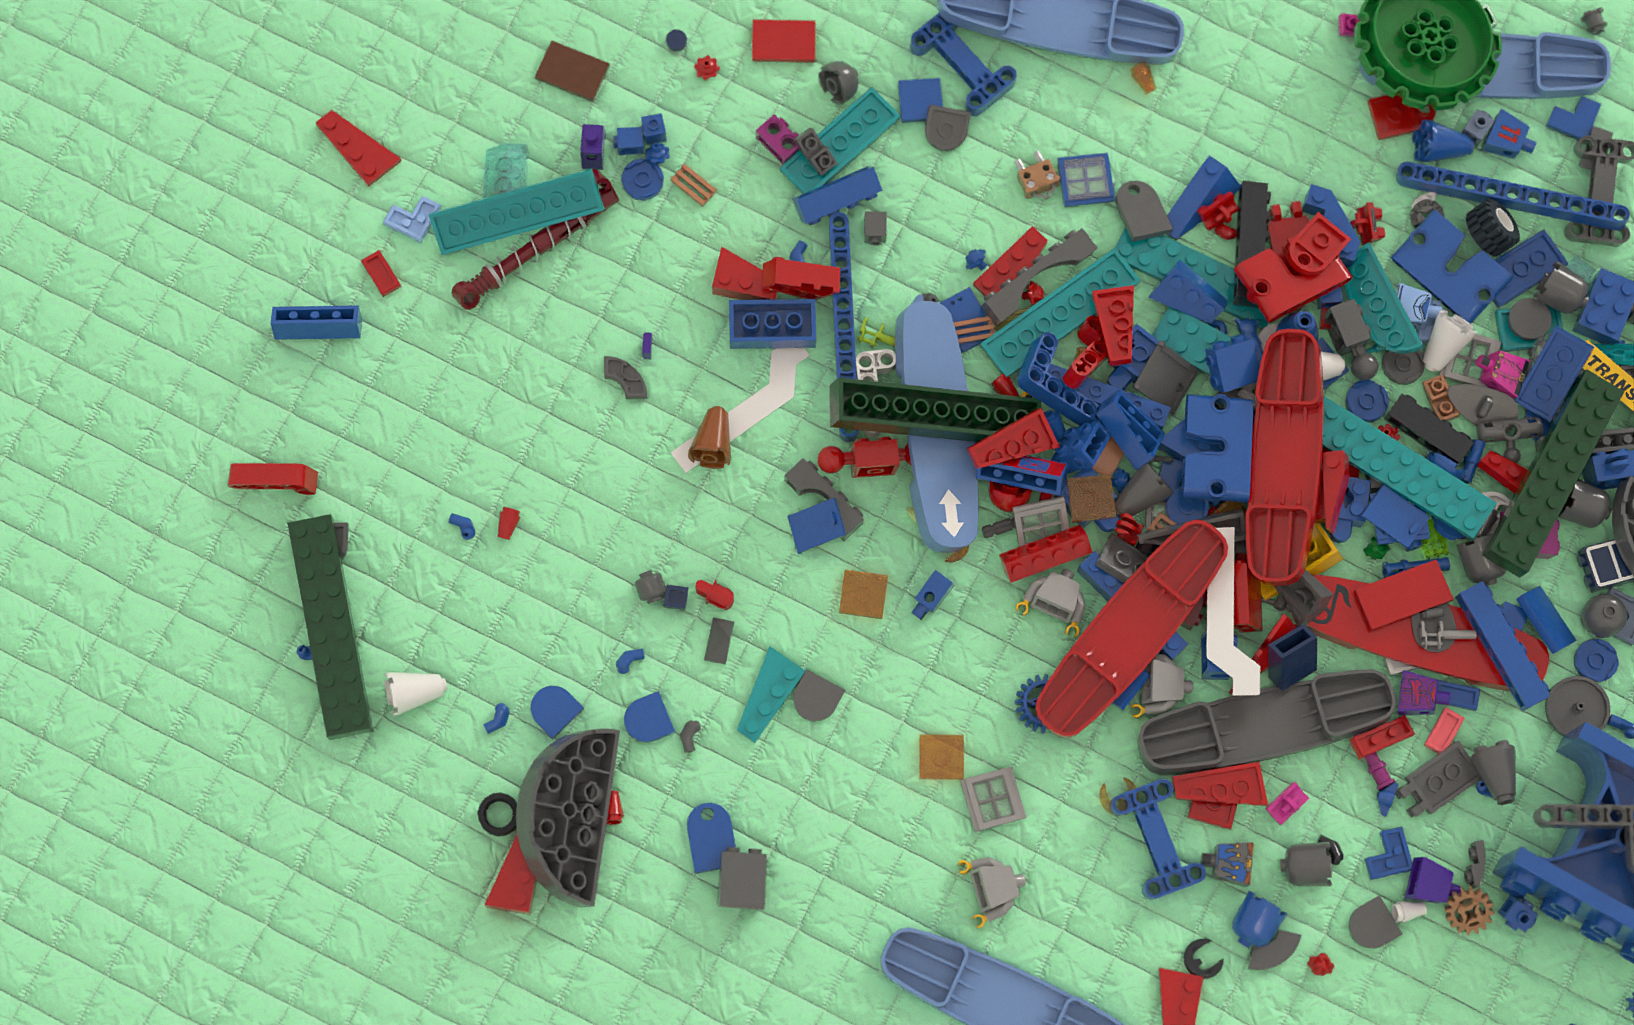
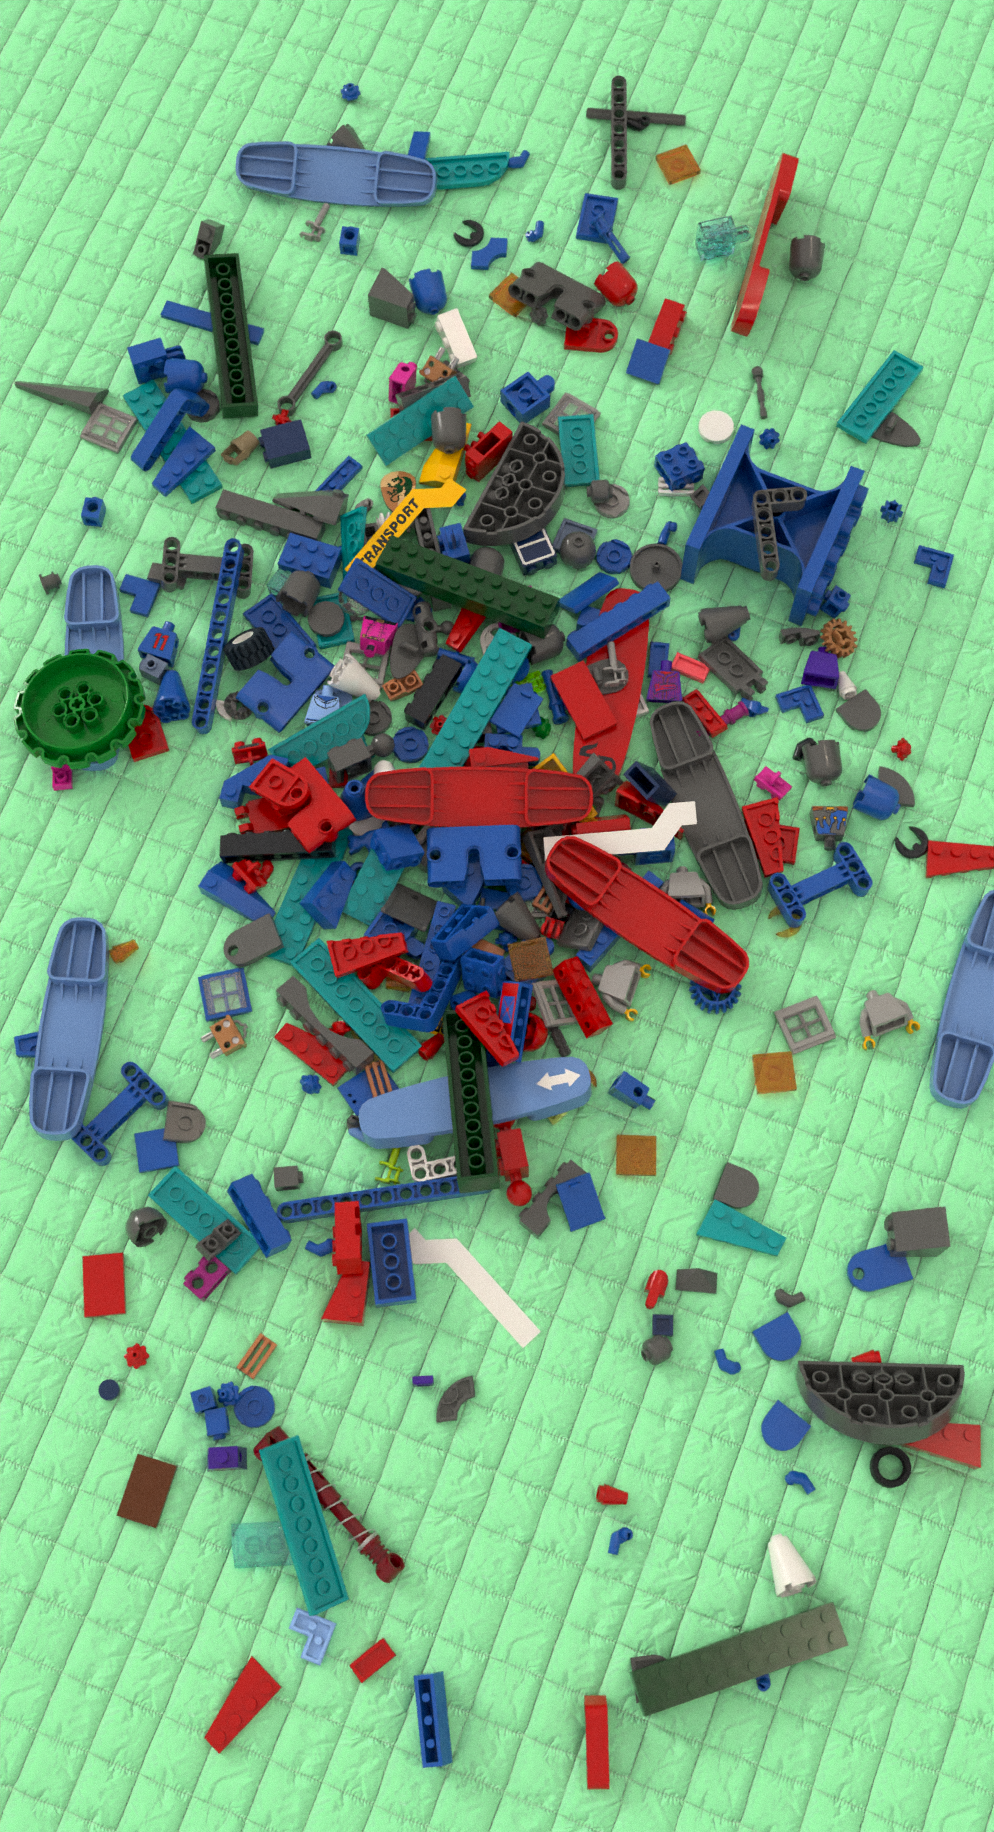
camera: 90 degrees left, 5 degrees down
dark orange cone [688,406,731,469] -> none

